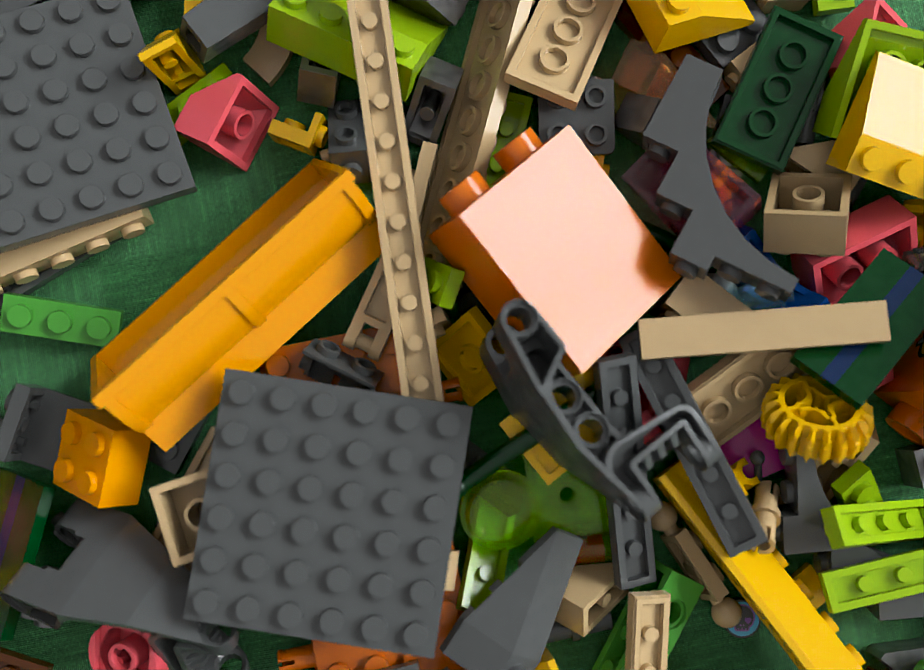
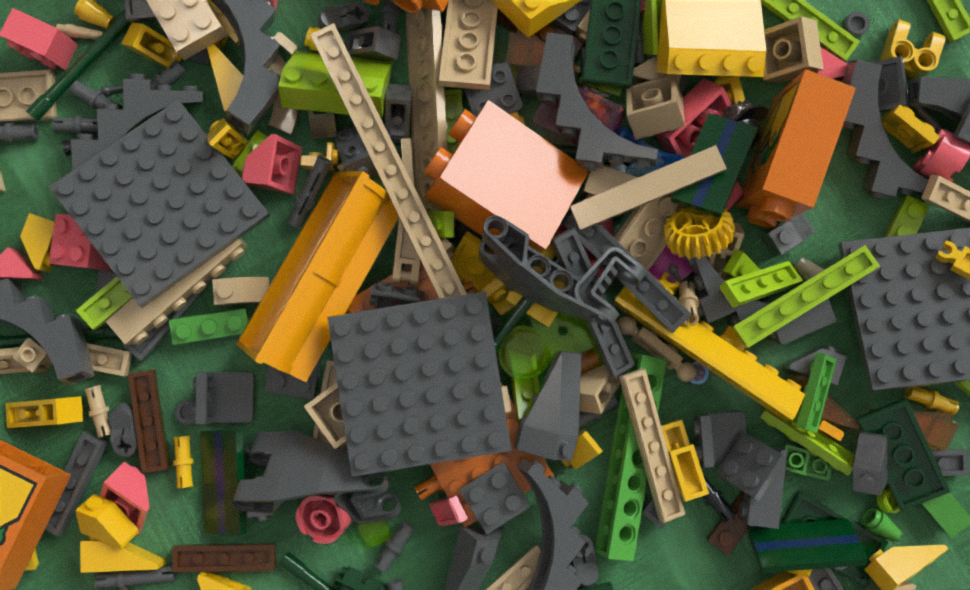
camera: 15 degrees left, 0 degrees up
light orange brick [52,409,151,508] -> none
none -> tan slope [212,277,270,306]
none -> dark grey pin [286,155,332,228]
none -> yellow bracket [480,278,515,316]

